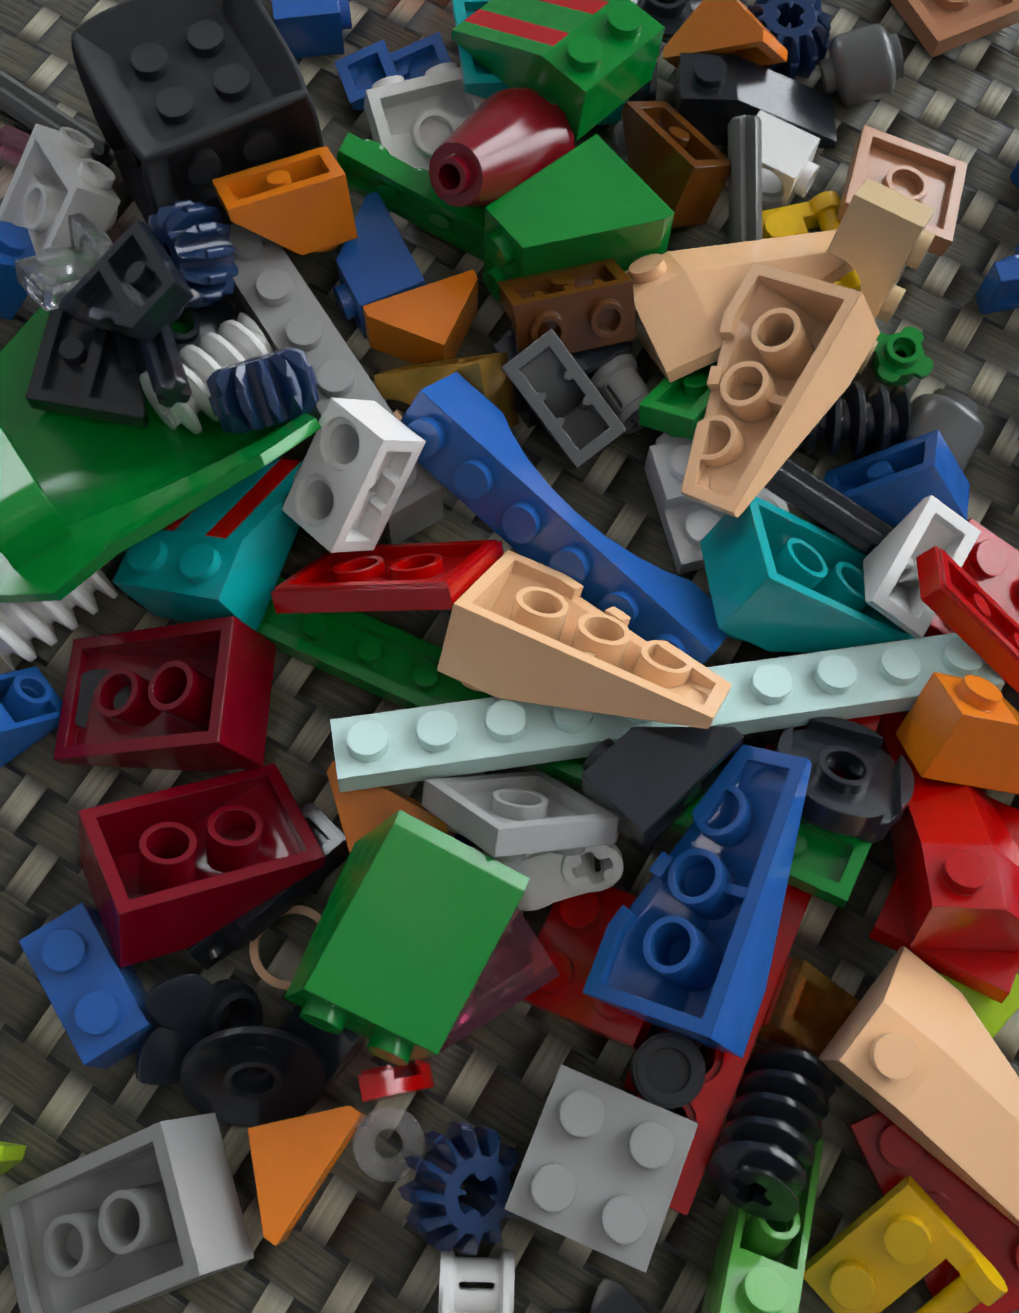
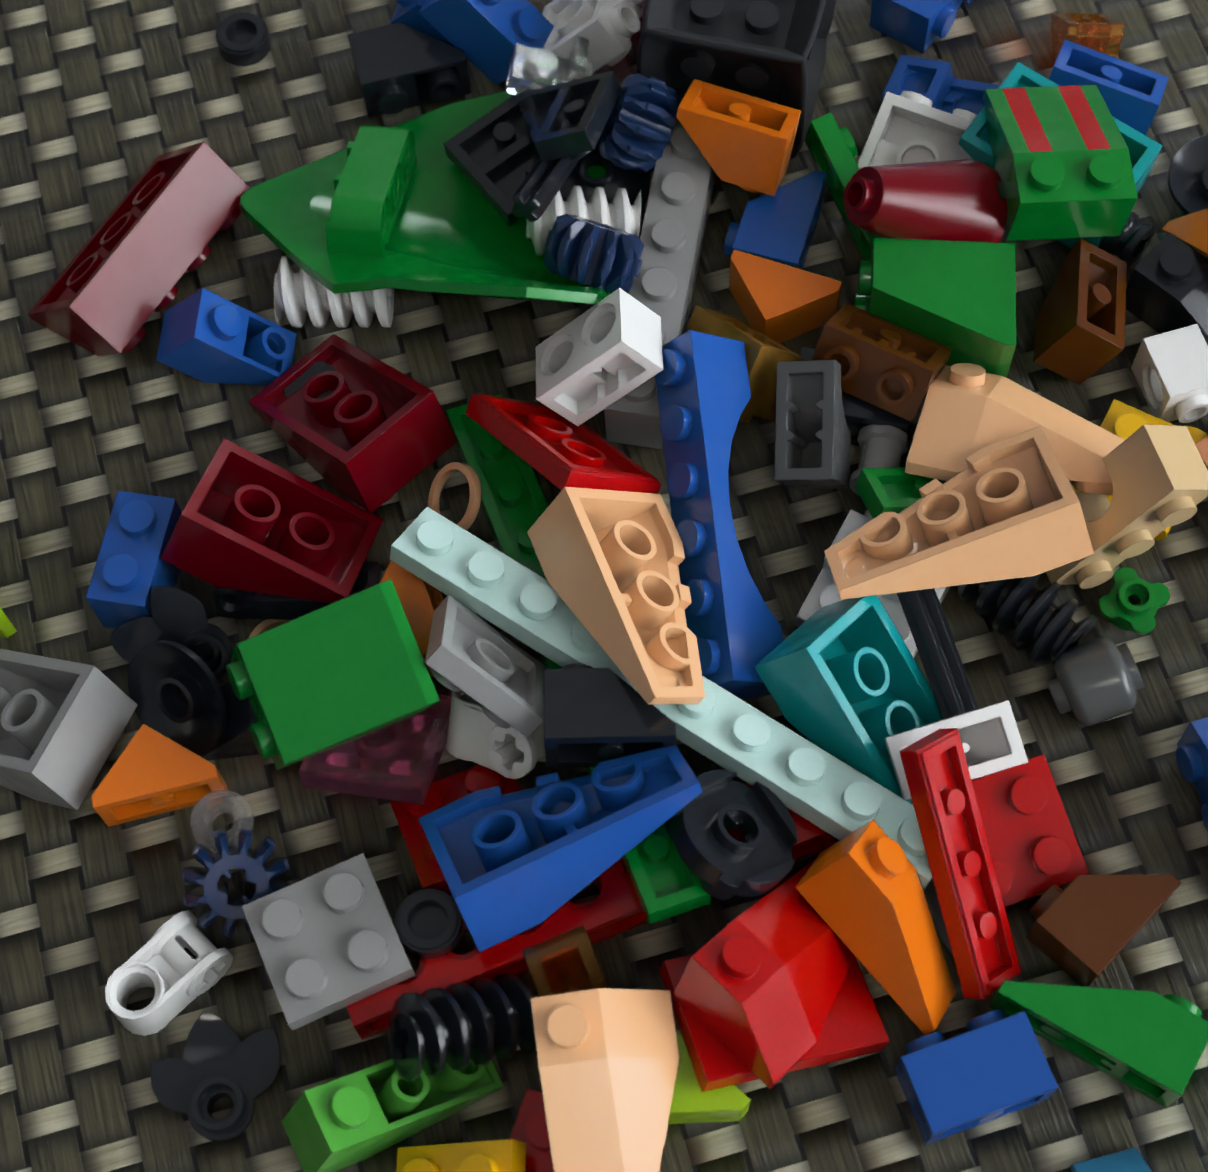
camera: 50 degrees right, 5 degrees down
teal slope [113,458,303,632] -> none
red tile [358,1060,435,1103] -> none
dark grey axle [728,115,762,243] -> none
blue slope [824,429,970,527] -> none
none -> light nougat piece [428,462,481,531]

